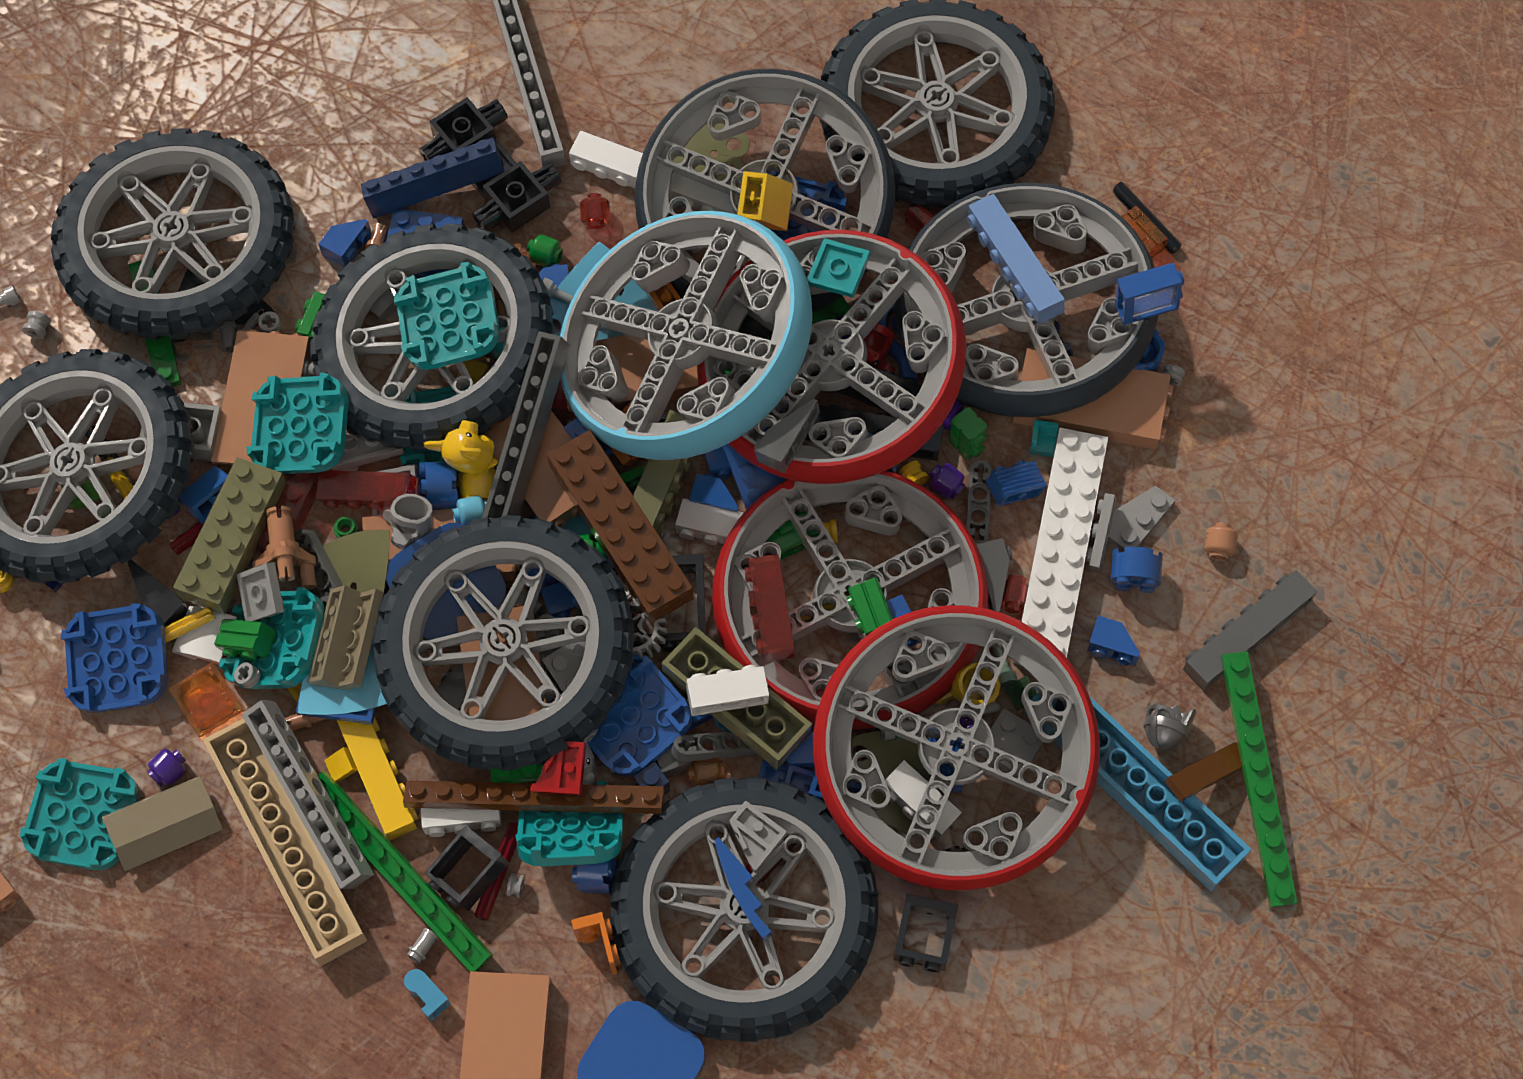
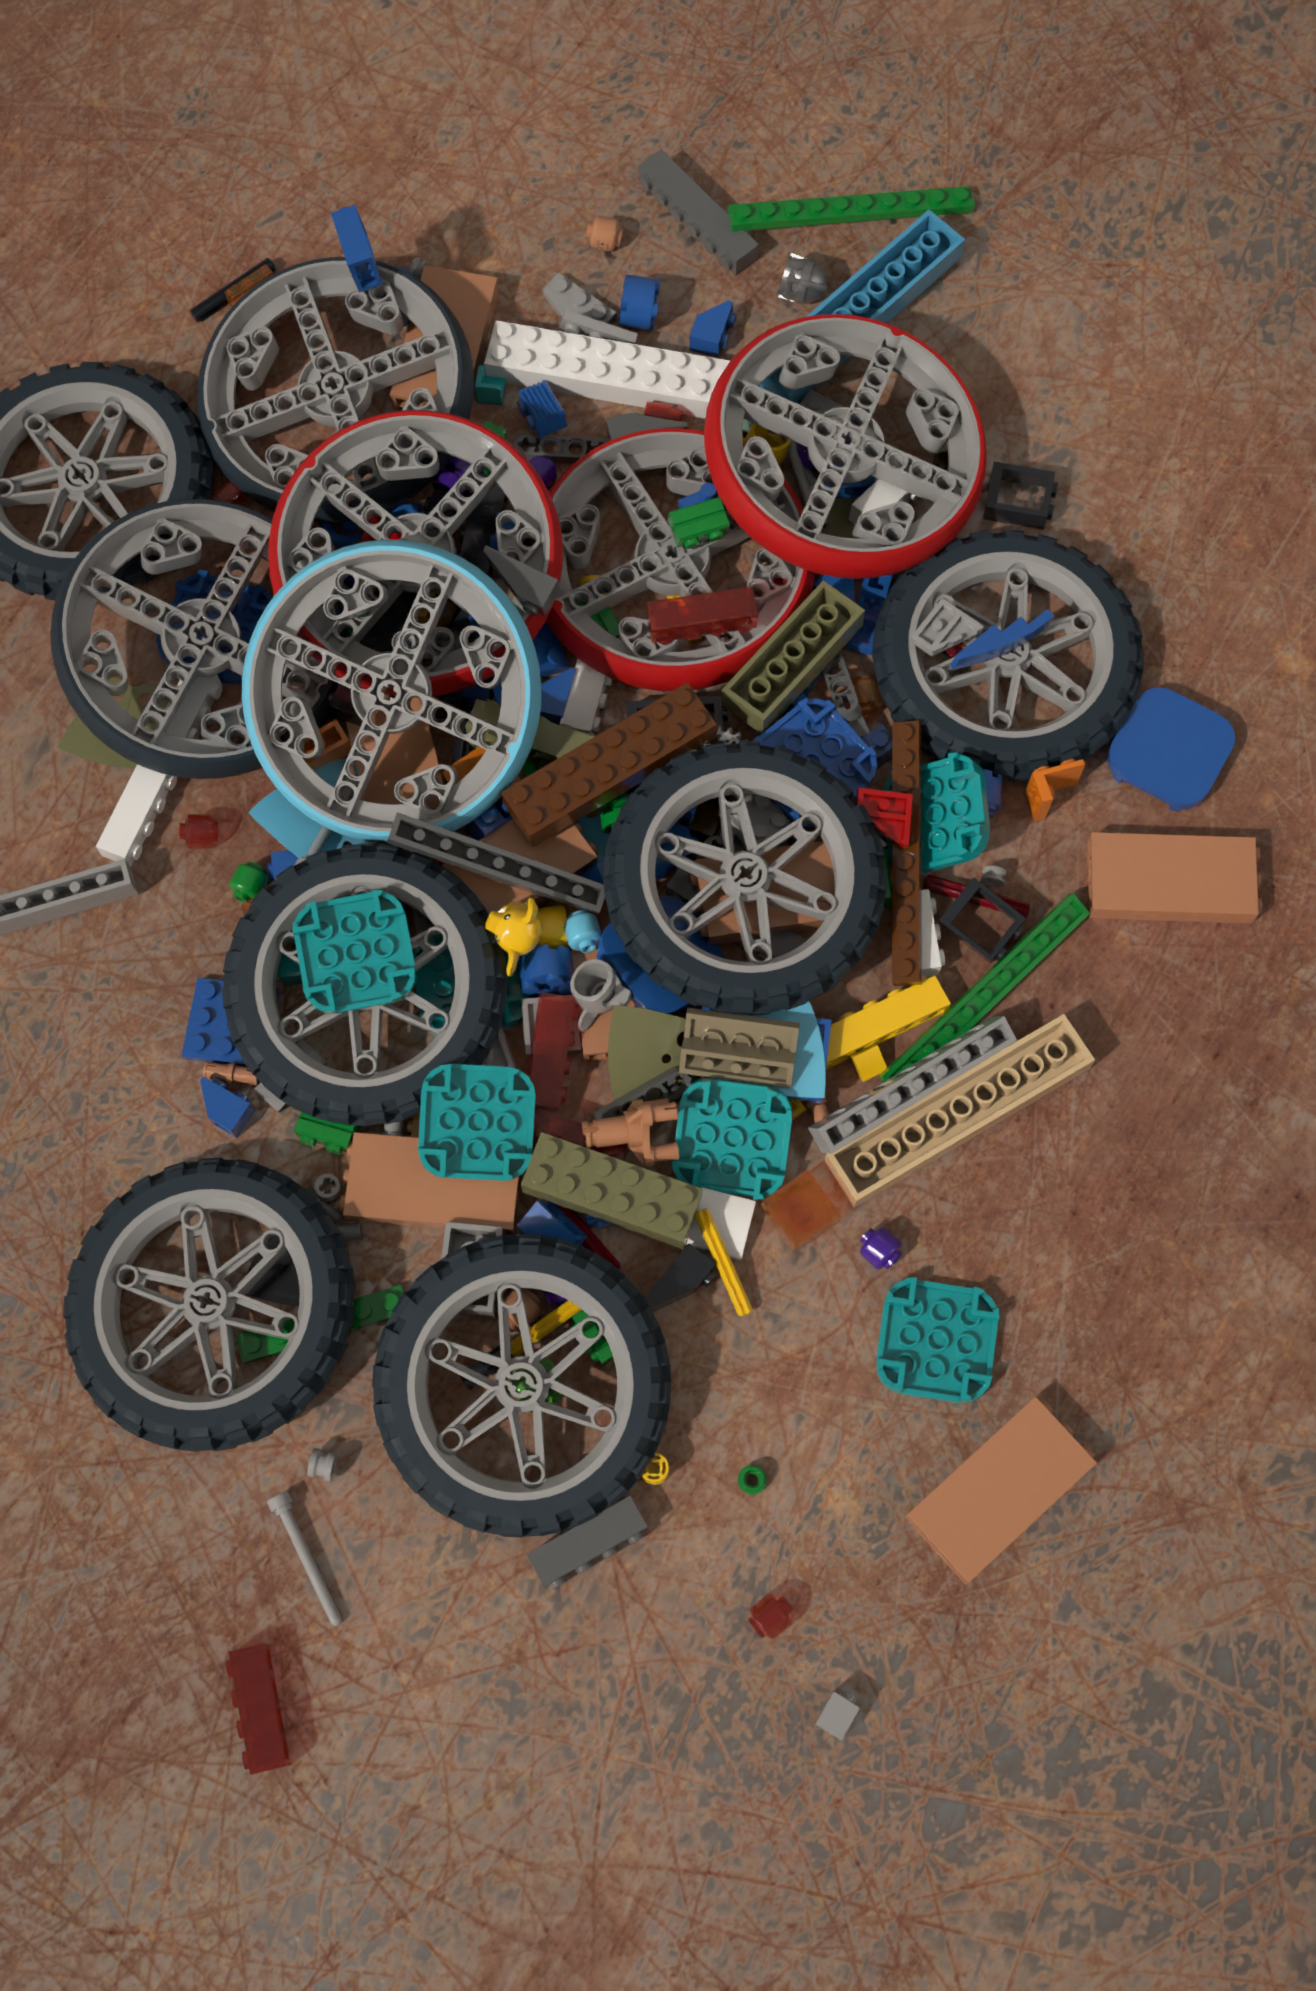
camera: 90 degrees left, 5 degrees up
blue tile [61,603,168,713] -> none
dark tan slope [102,776,223,871] -> none
green brick [214,619,276,661] -> none
light grey bush [234,663,260,688] -> none
light grey plate [236,562,284,622] -> none
green plate [333,517,359,538] -> none
dark blue brick [361,138,505,219] -> none
dark azure leg [404,969,451,1022] -> none
light grey pin [407,928,438,964] -> none
black piece [418,97,562,232] -> none
white brick [686,665,769,716] -> none
yellow slope [737,171,793,231] -> none
teal plate [807,238,871,298] -> none
medium blue brick [967,194,1065,325] -> none
reddish brown tile [1165,741,1242,802] -> none

